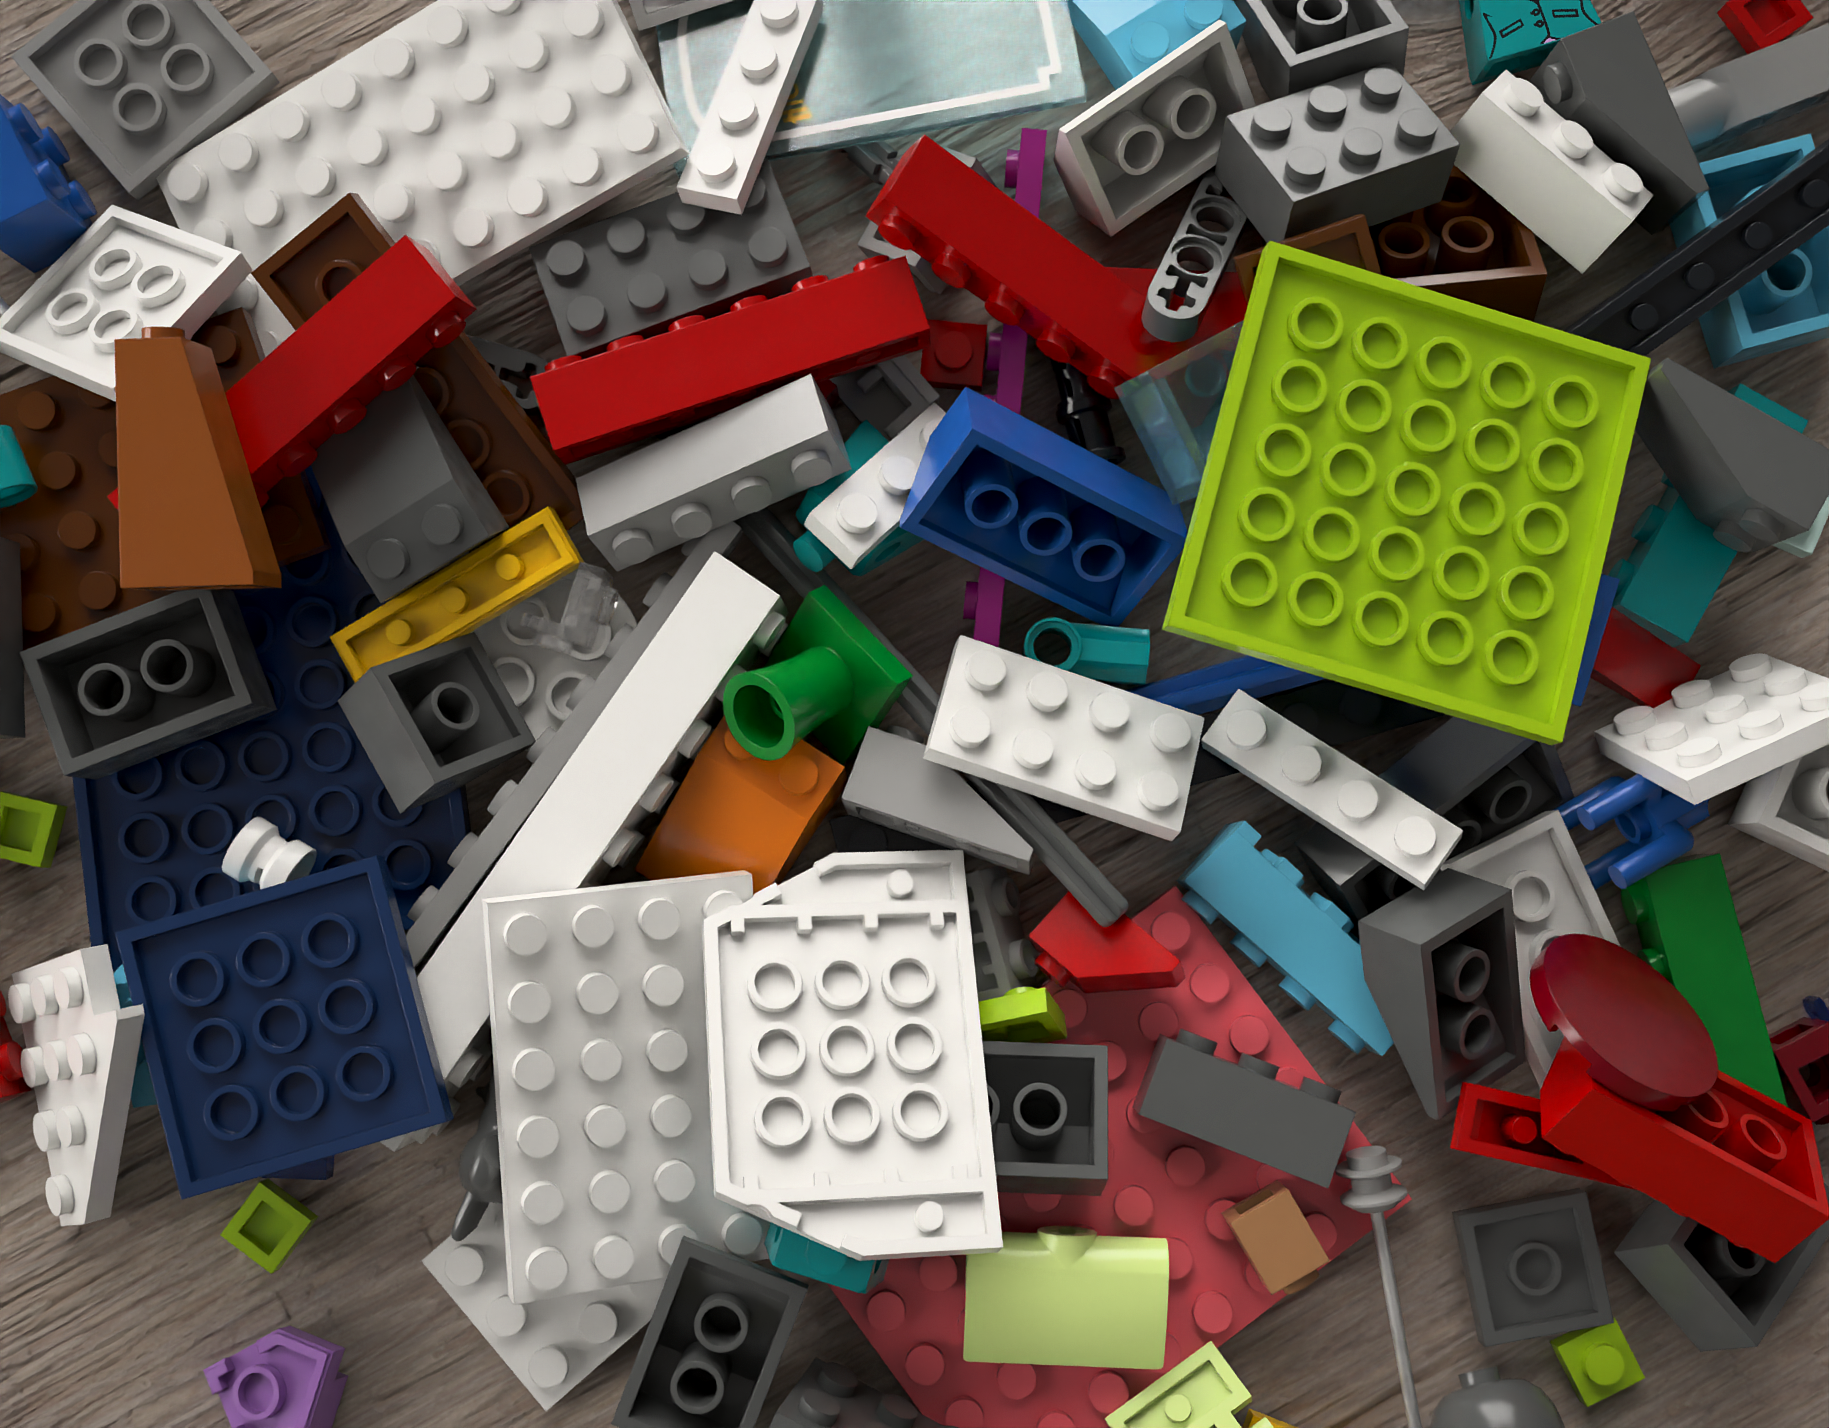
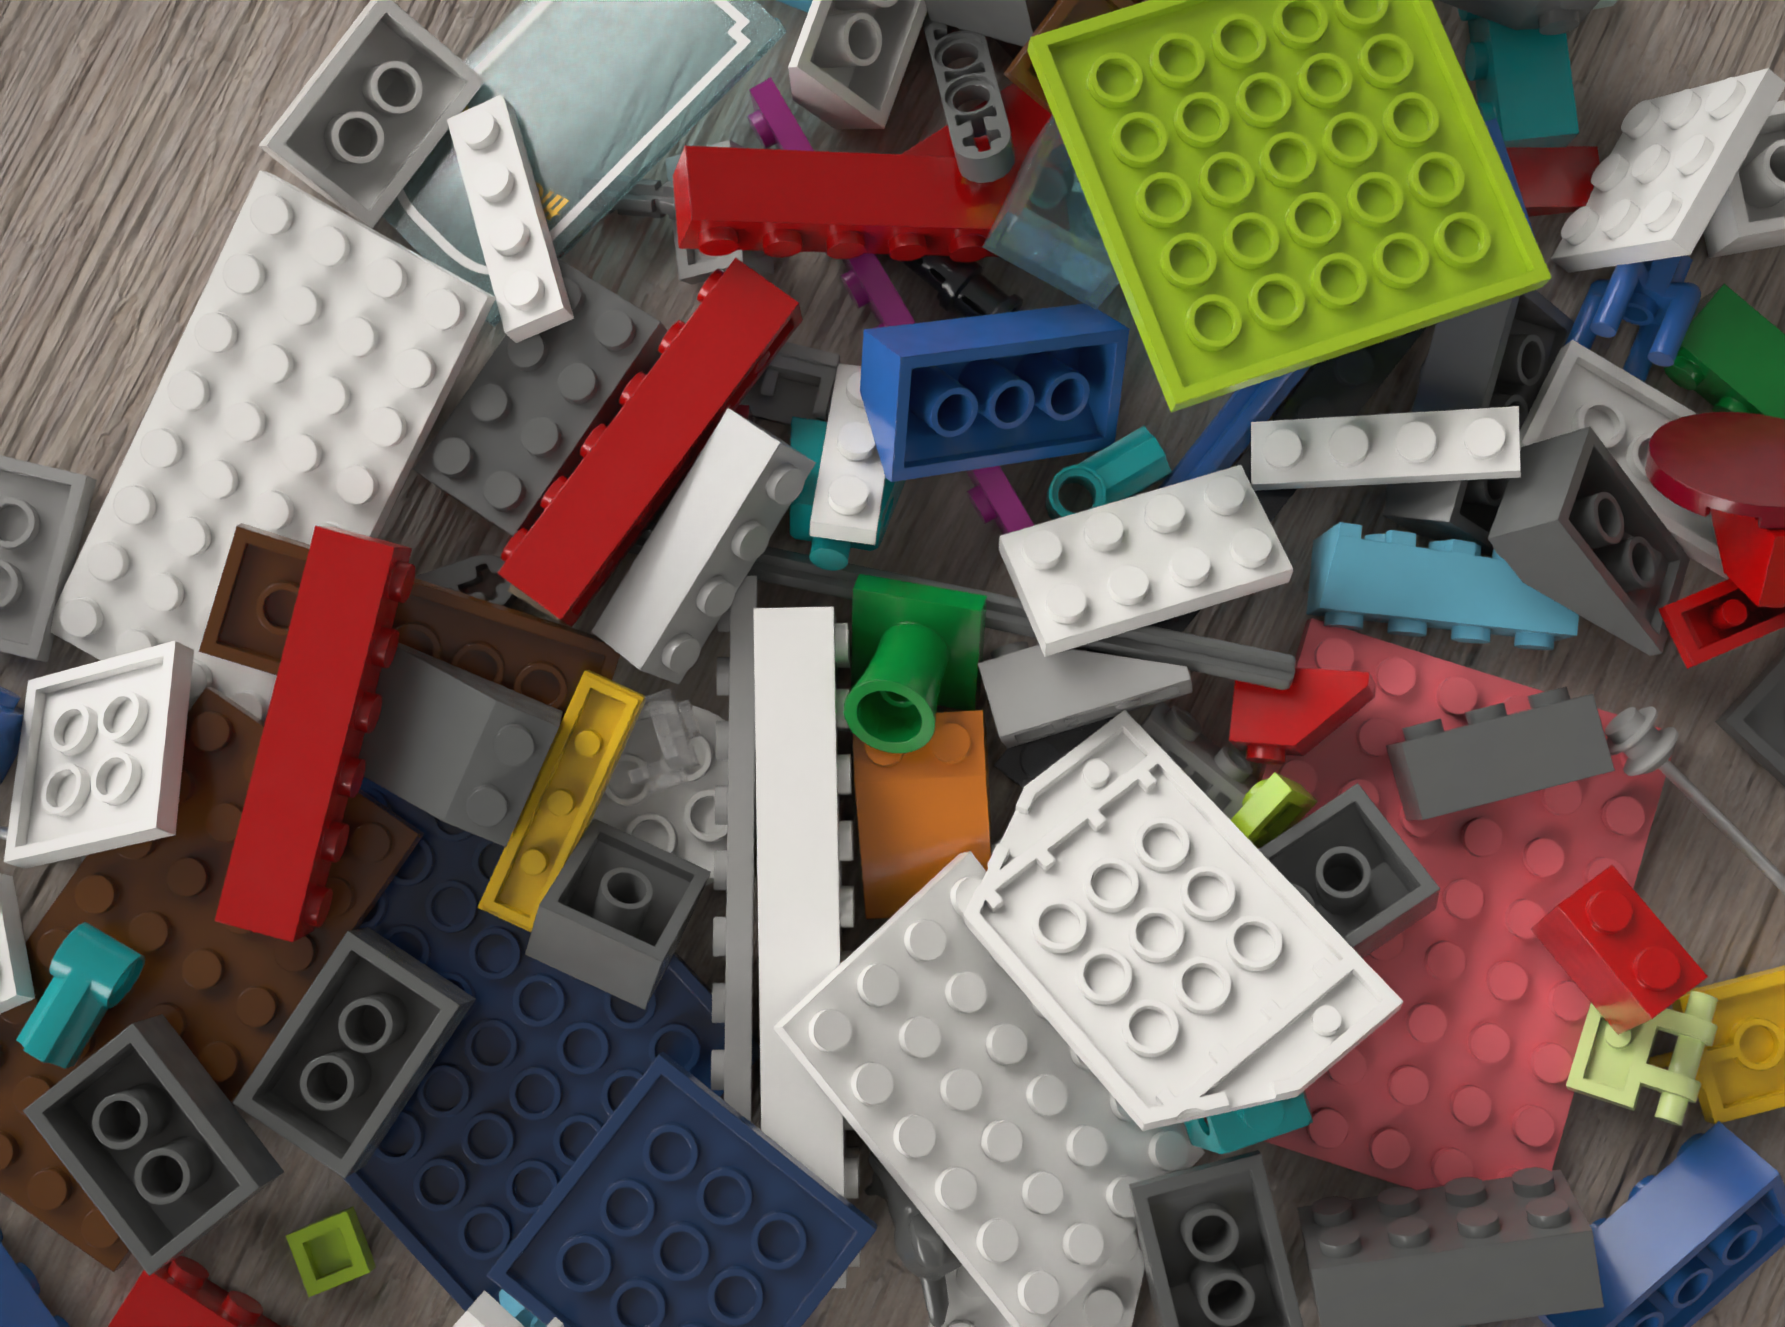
camera: 40 degrees left, 0 degrees up
dark orange slope [114,326,281,591] -> none
white wheel [222,817,317,889] -> none
red plate [920,319,988,392] -> none
yellowish green panel [963,1226,1169,1369] -> none
medium nougat brick [1221,1180,1330,1295] -> none
none -> red brick [1531,864,1708,1035]

